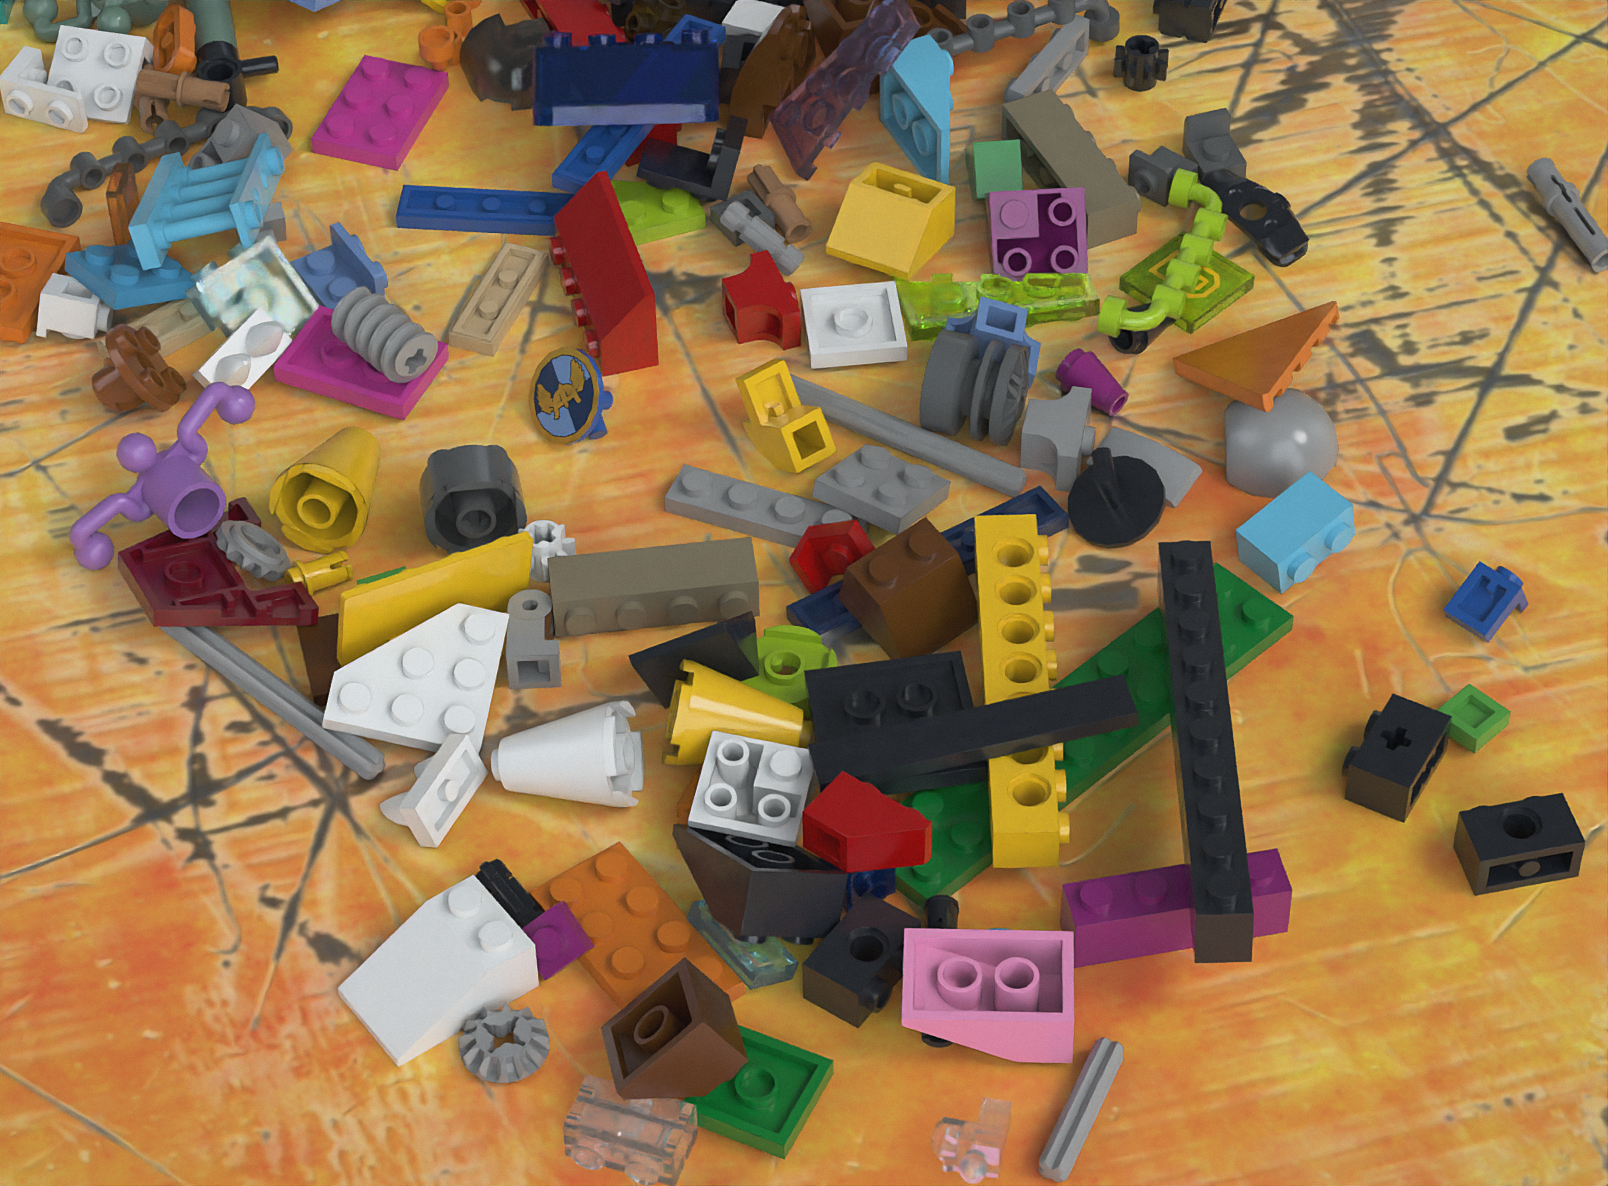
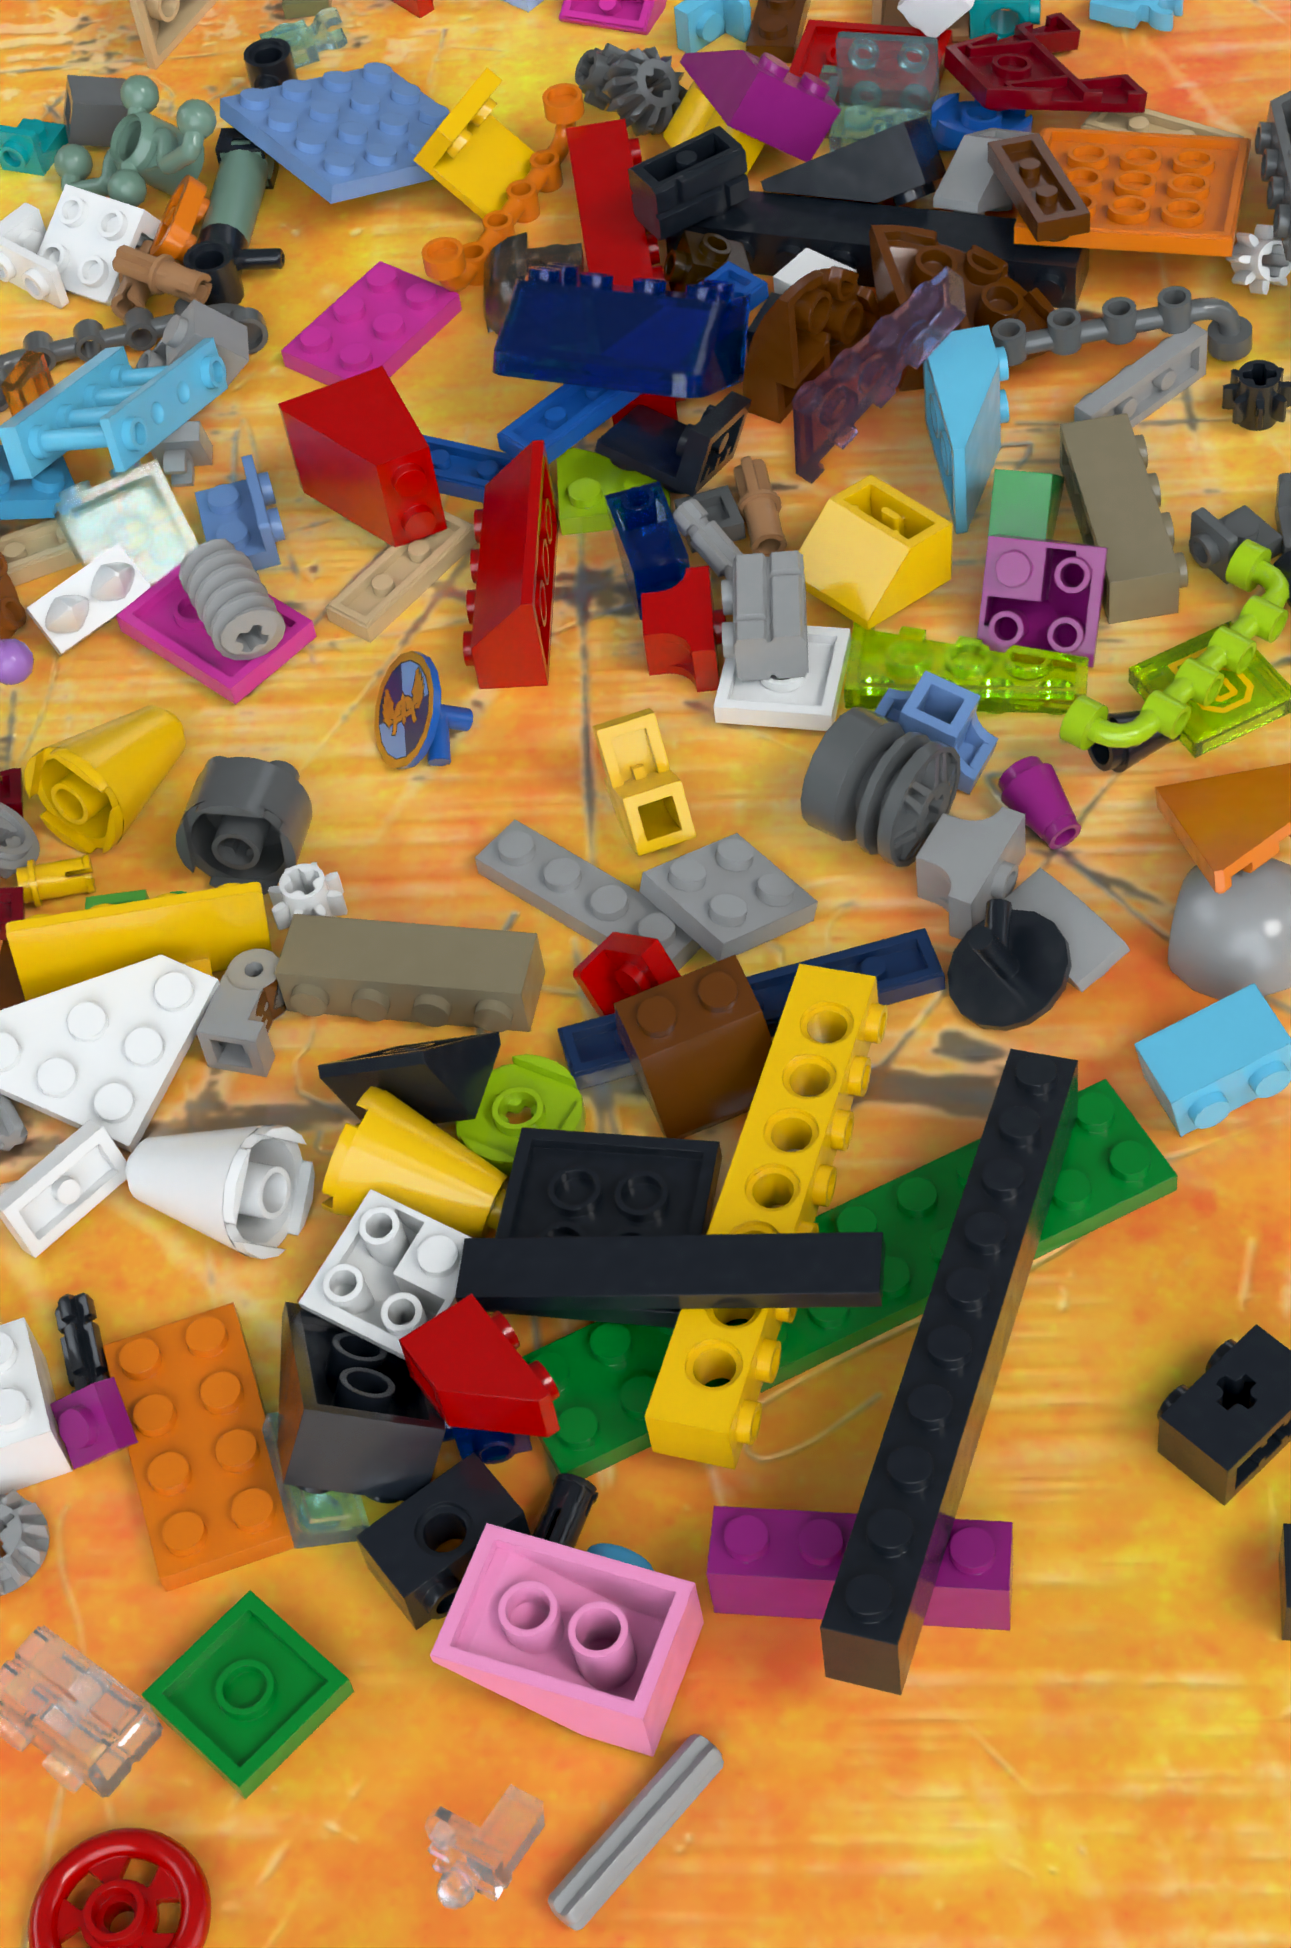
camera: 25 degrees right, 5 degrees up
reddish brown slope [601,957,748,1100] -> none
light grey axle [790,374,1027,497] -> none
none -> red slope [278,366,447,548]
none -> clear blue slope [604,481,690,620]
none -> light grey brick [721,550,809,681]

